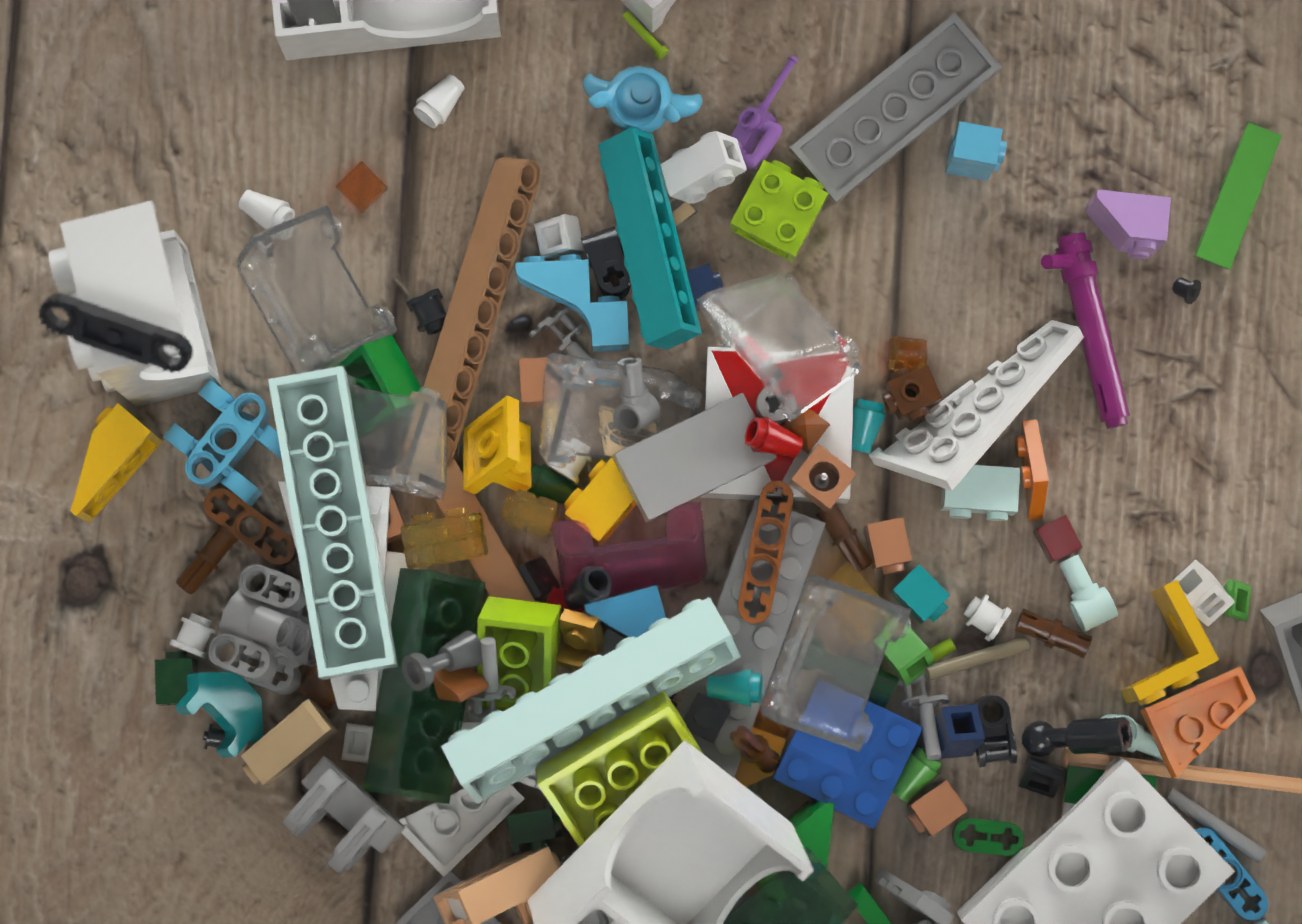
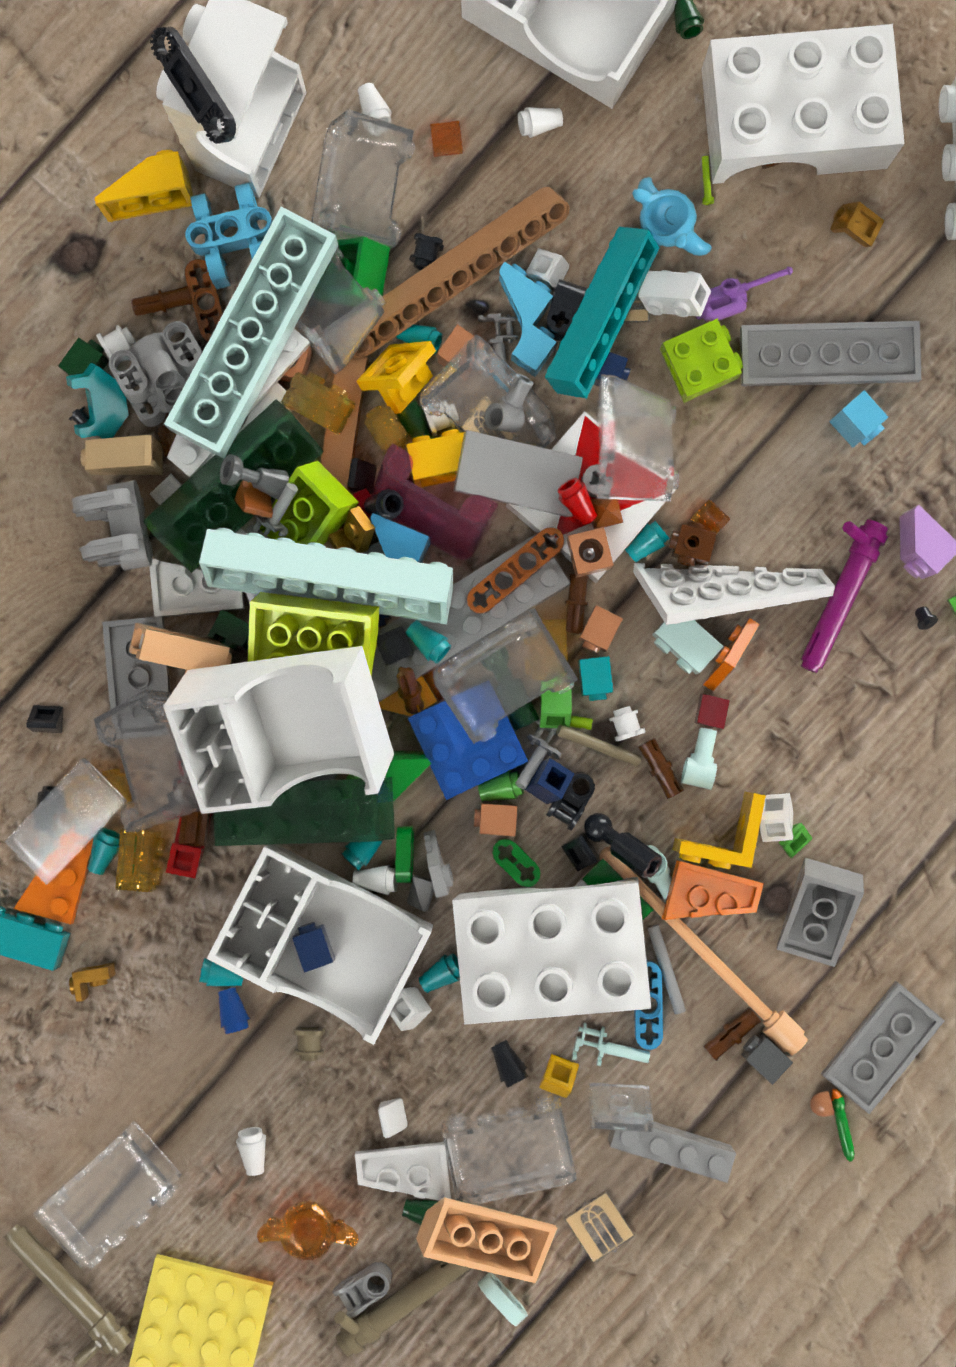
camera: 45 degrees right, 5 degrees up
none -> teal cone [396,324,443,355]

